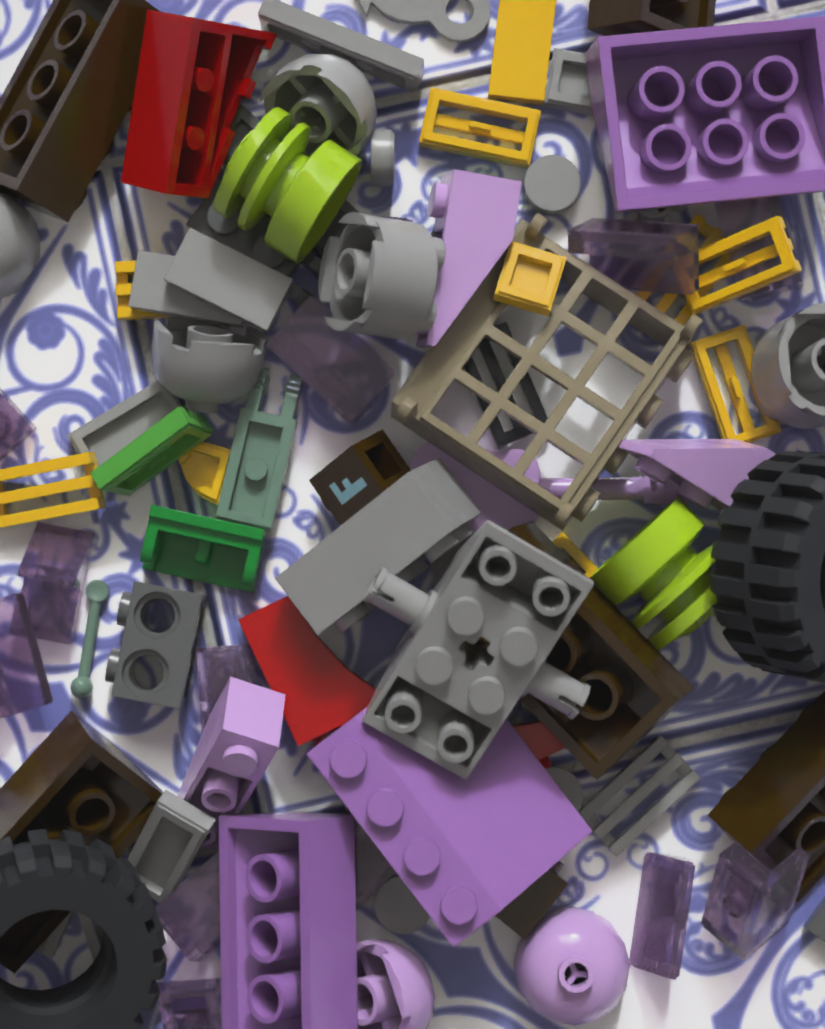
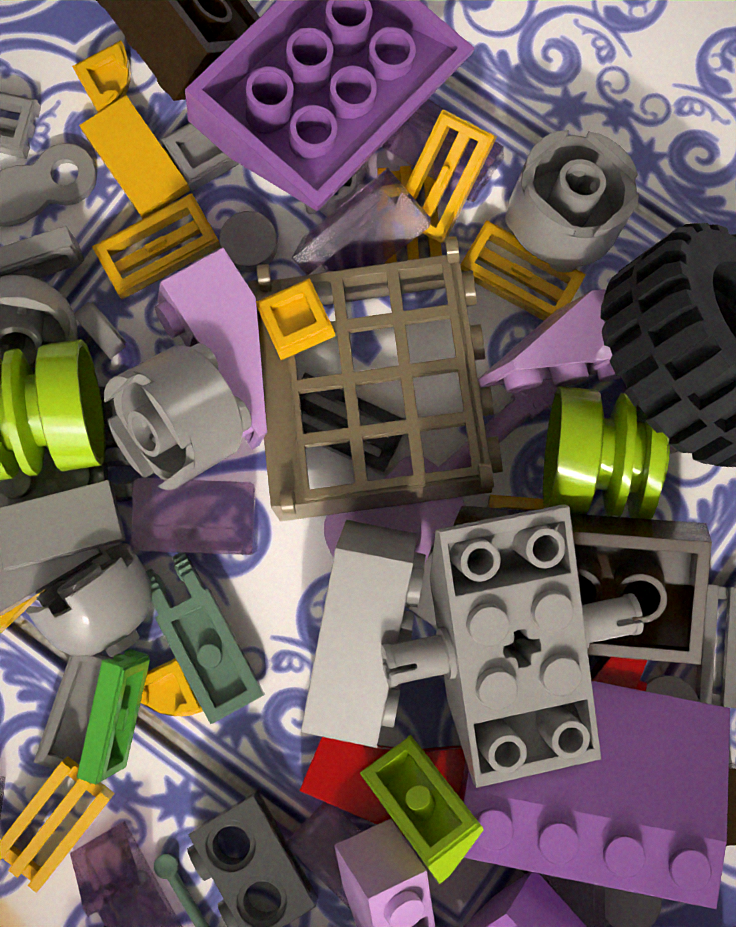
camera: 40 degrees left, 5 degrees down
green hinge [140,505,268,594] -> none
dark brown brick [309,429,411,526] -> none
none -> lime slope [360,735,484,884]

